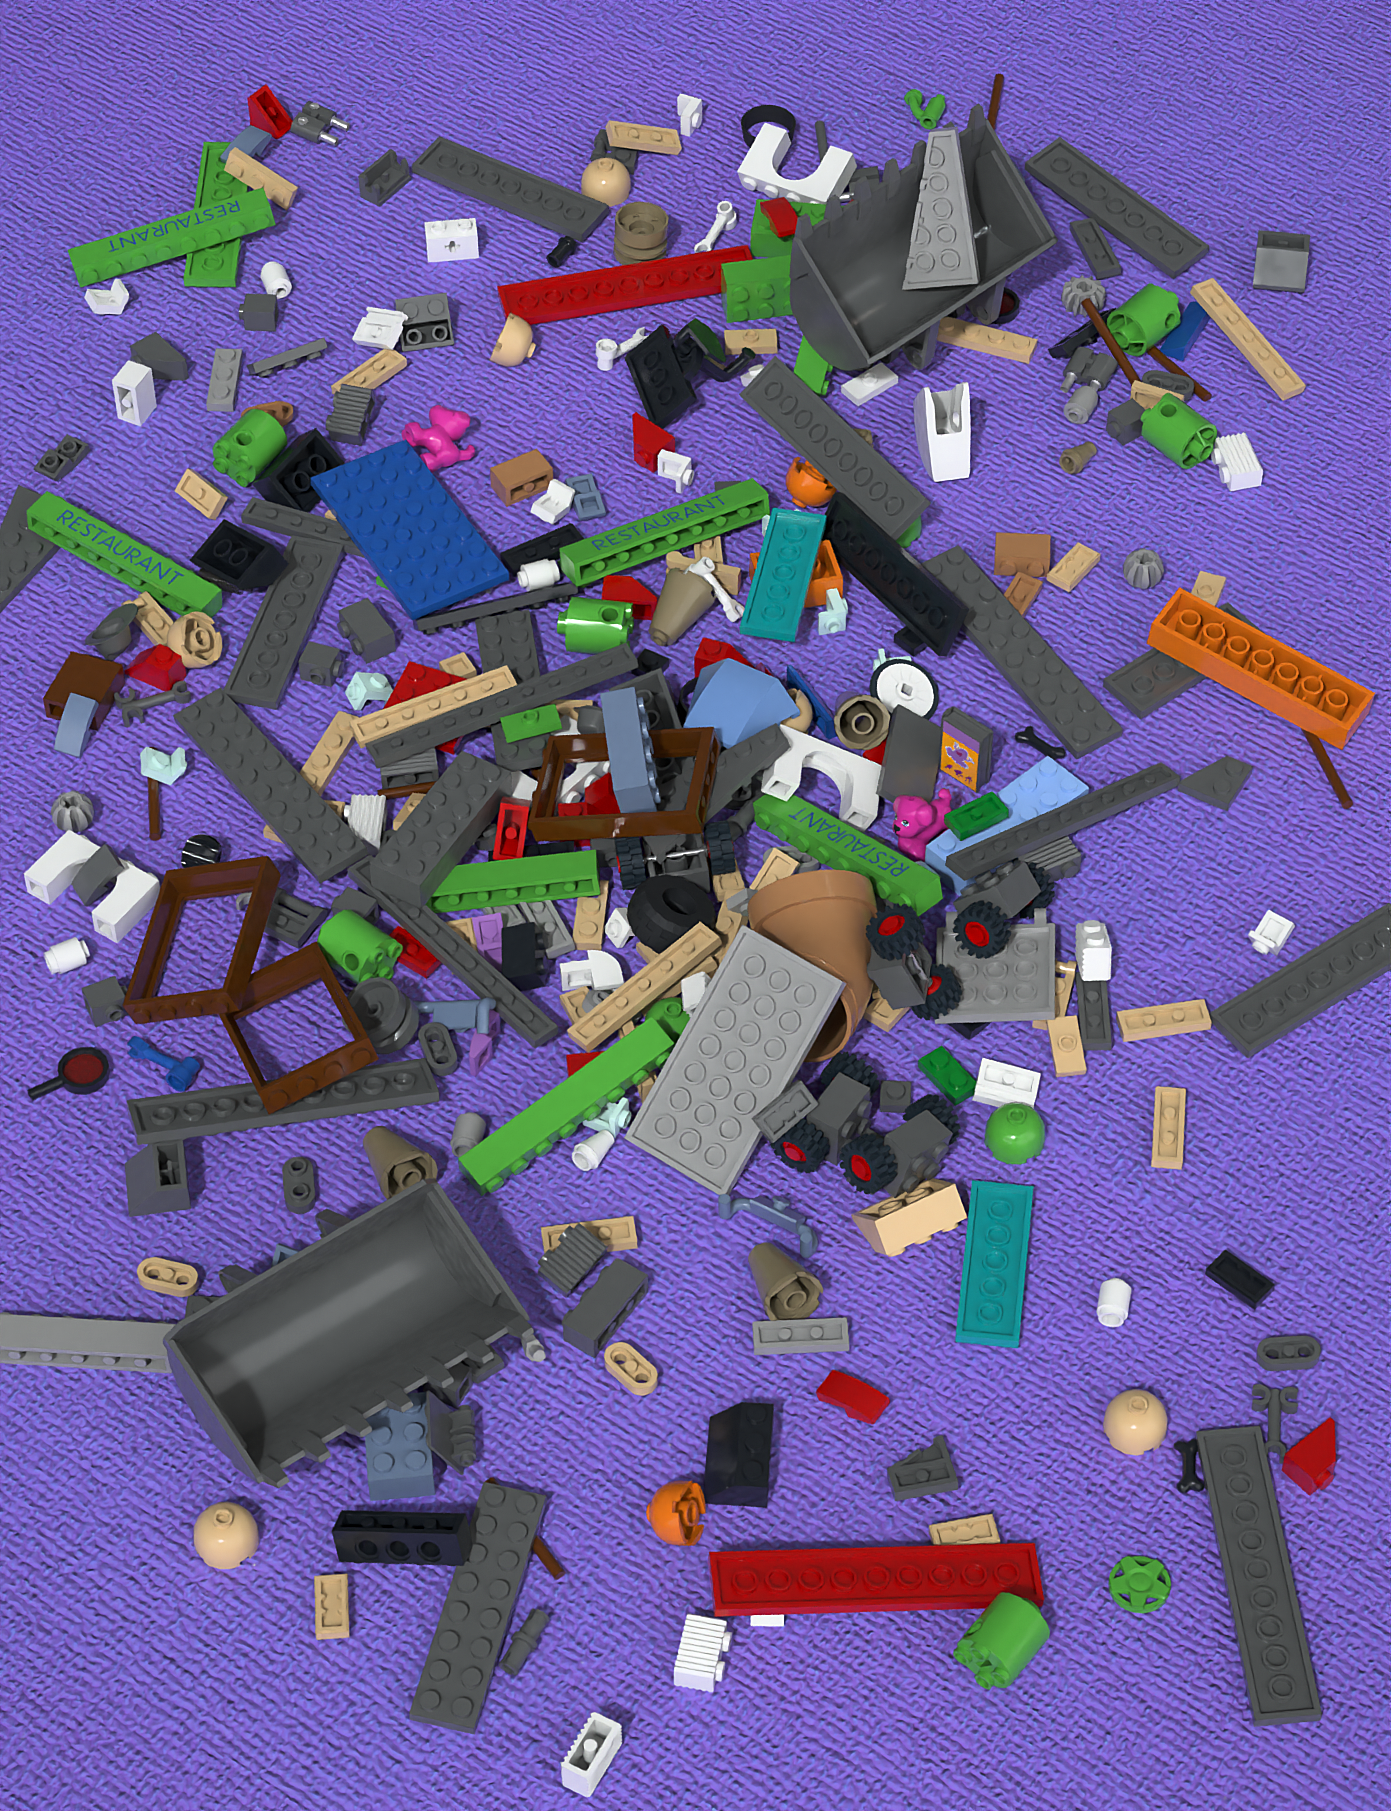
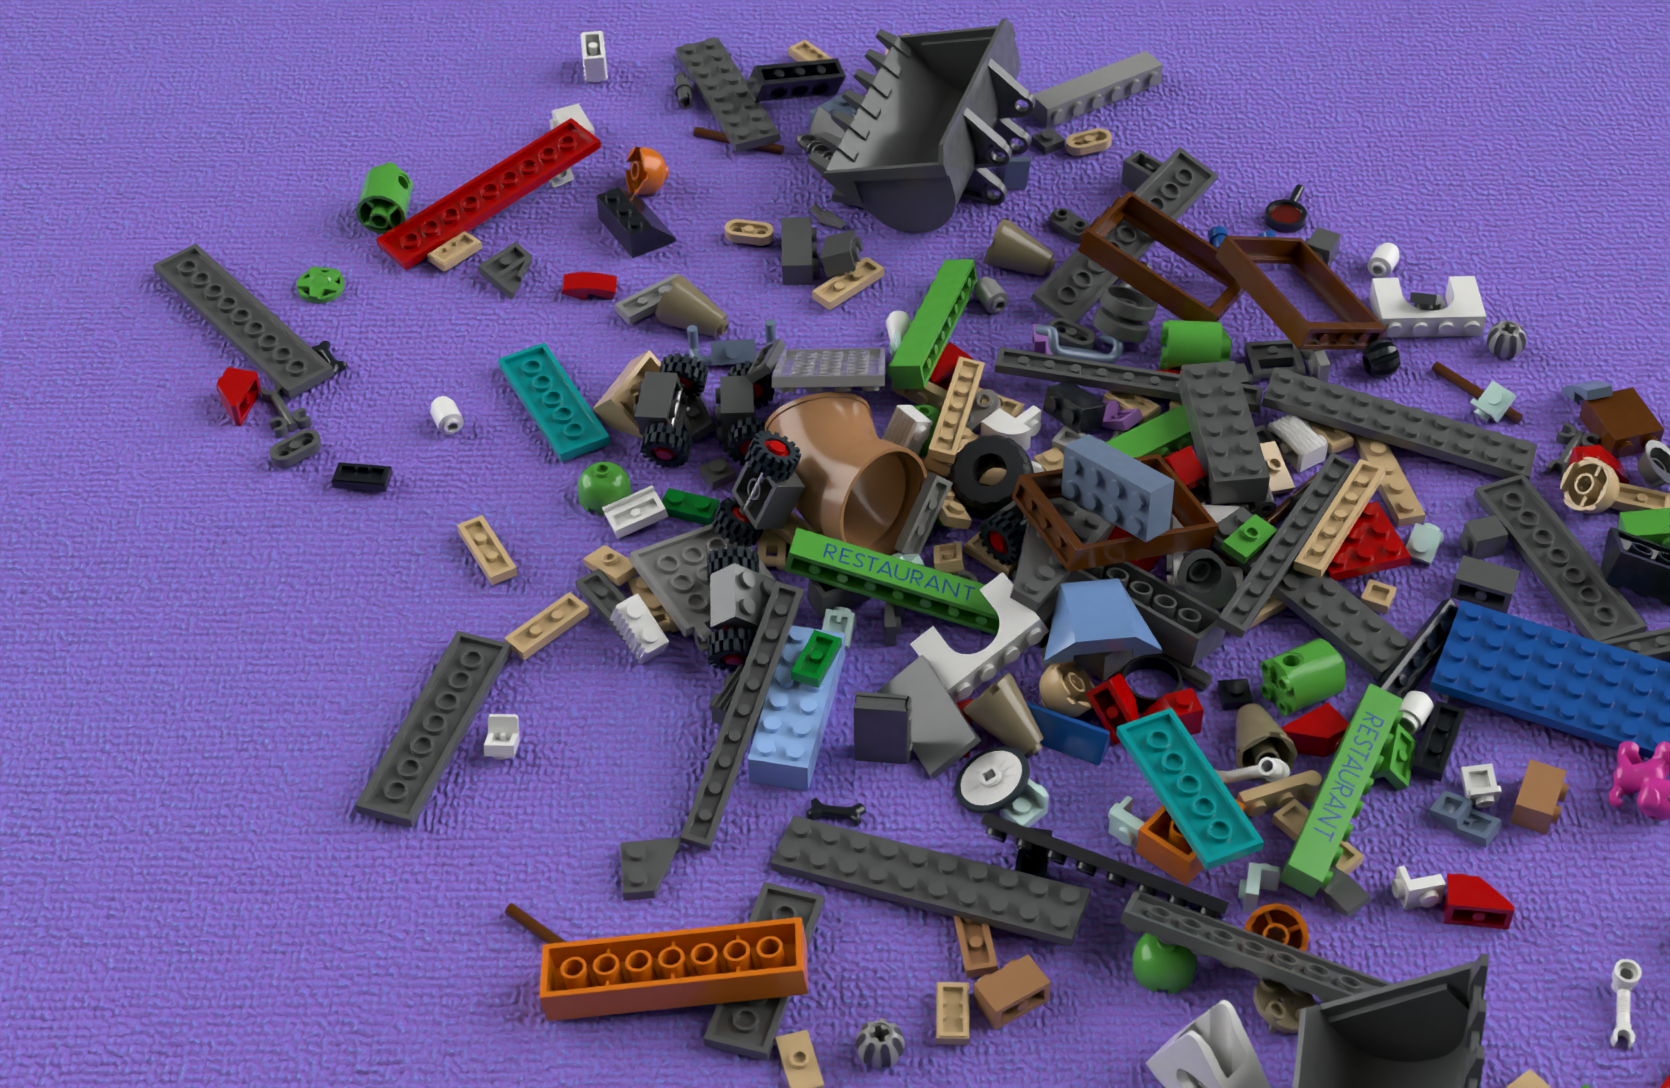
camera: 145 degrees right, 5 degrees down
black plate [624,318,756,429] -> none
dark pink animal [893,788,953,862] -> none
tan cylinder [1103,1389,1168,1456] -> none

